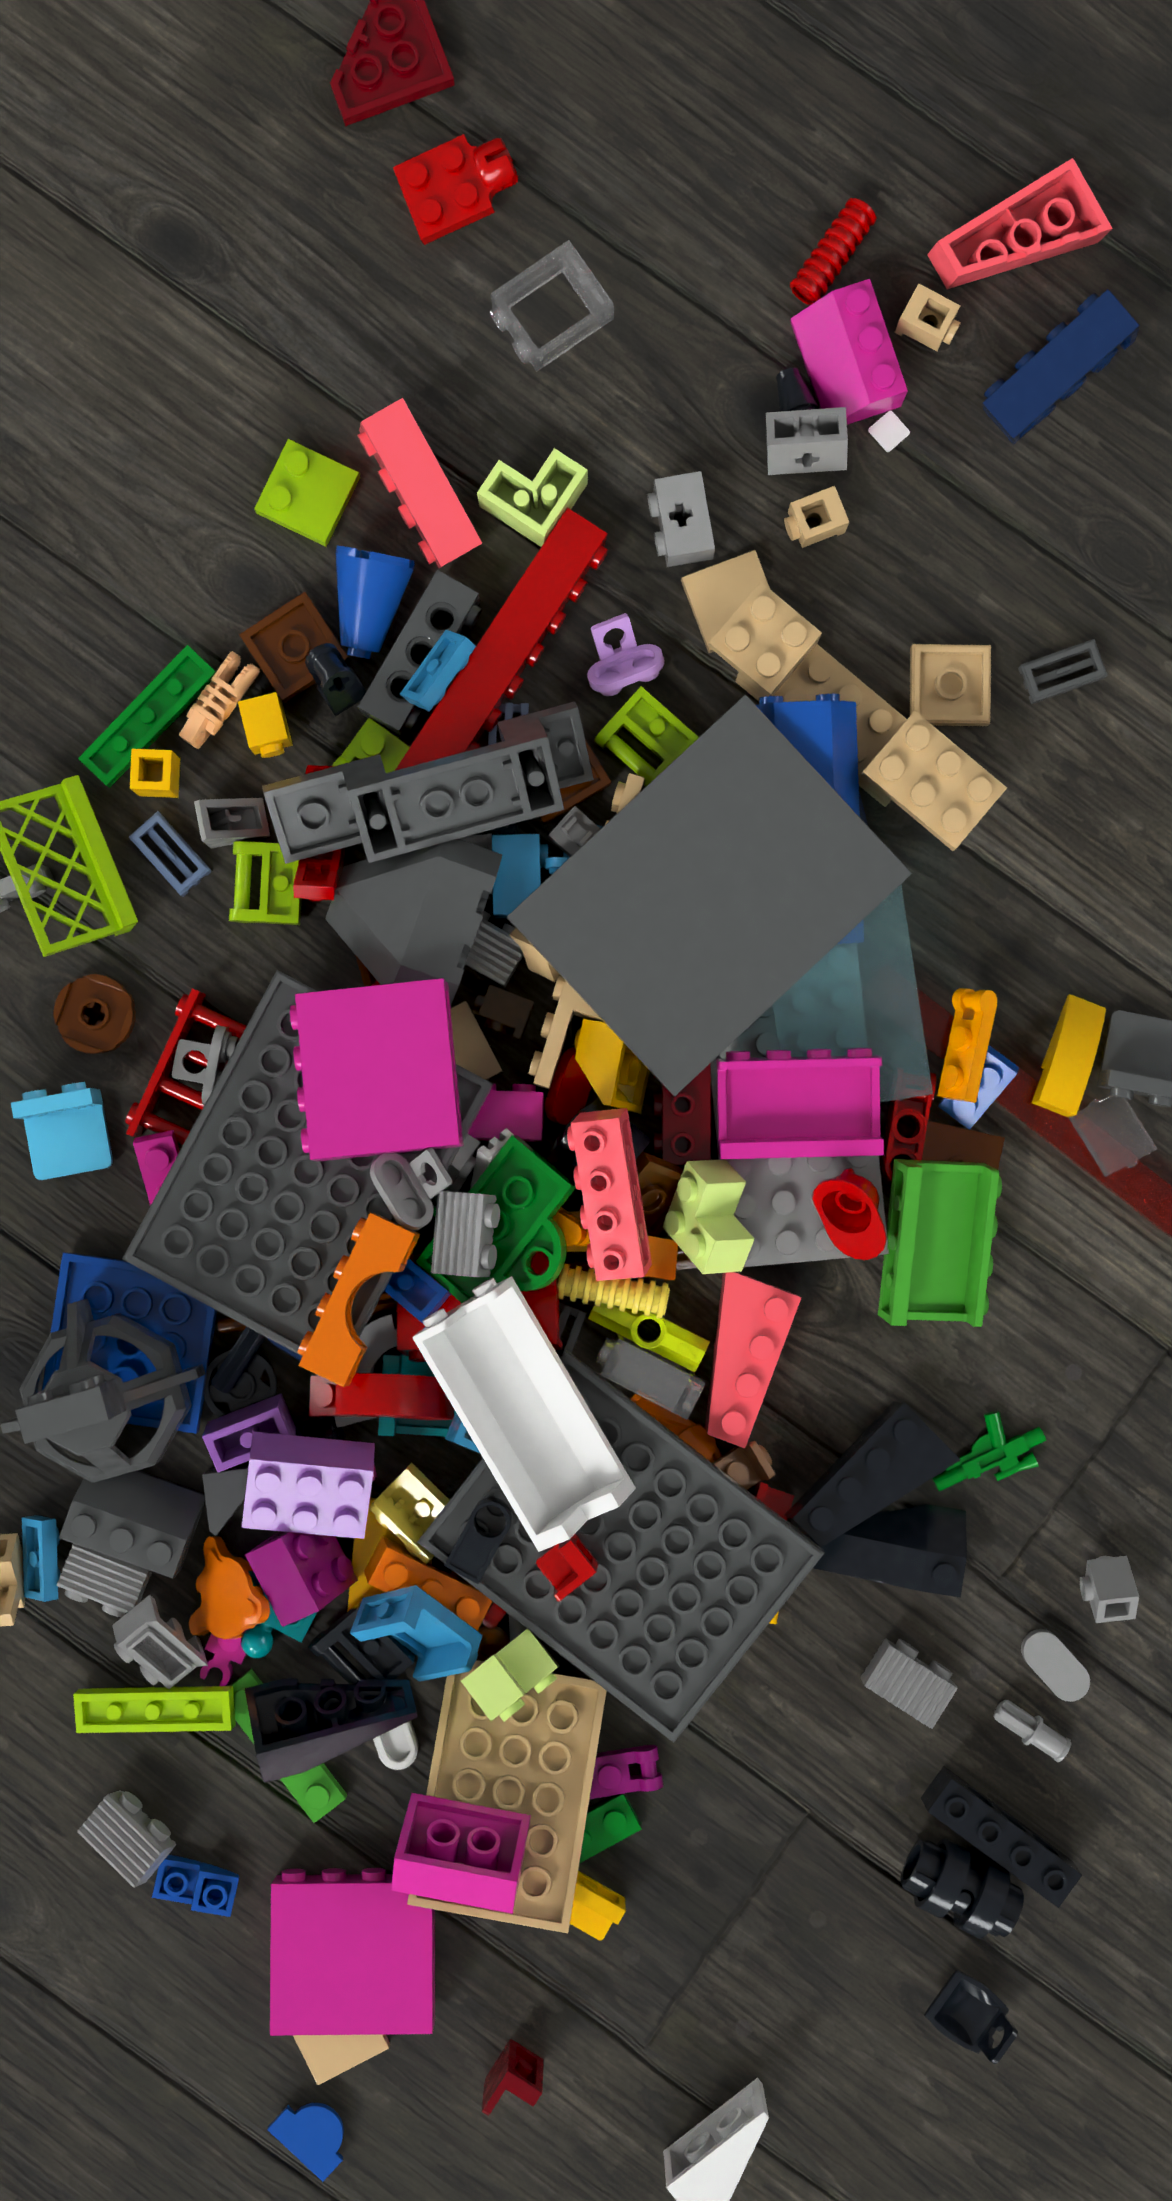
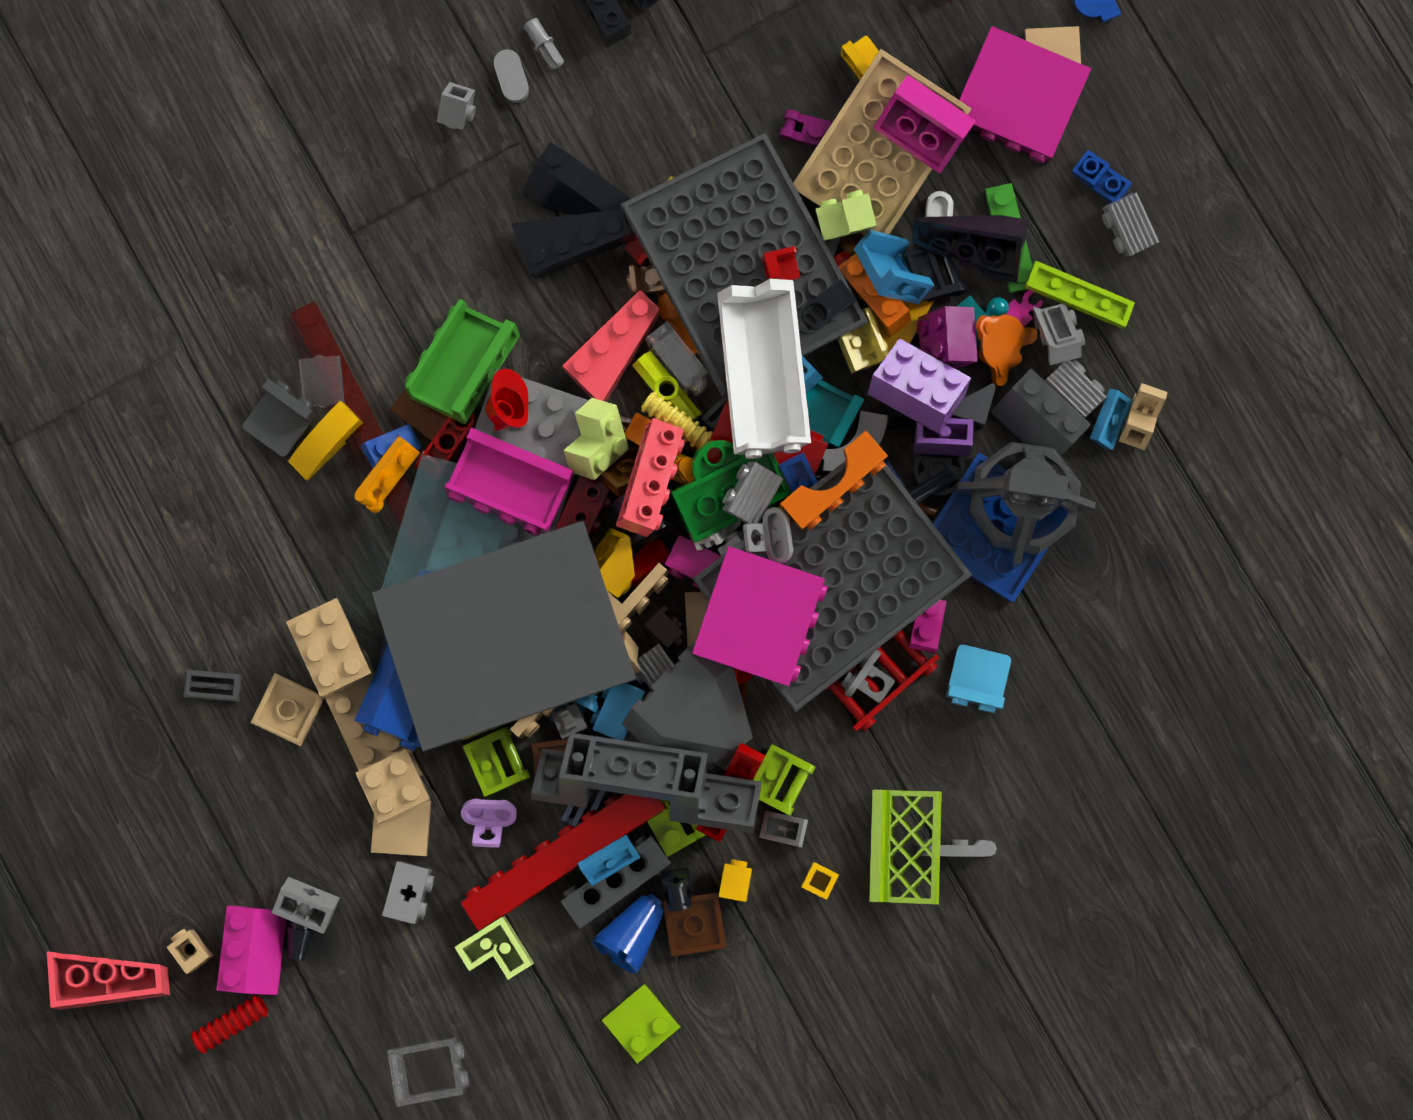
camera: 150 degrees left, 5 degrees down
reddish brown plate [53,974,136,1054] -> none
green plate [78,645,216,788] -> none
sand blue tile [129,811,212,897] -> none
light nougat hinge [179,651,260,749] -> none
red arch [309,1373,455,1420] -> none
coral wedge [357,398,482,568] -> none
green plate [580,1793,642,1863] -> none
tan brick [784,486,849,548] -> none
light grey brick [861,1638,958,1729] -> none
white sticker [868,411,910,452] -> none
green piece [932,1411,1046,1492] -> none
dark blue wedge [982,289,1140,445] -> none

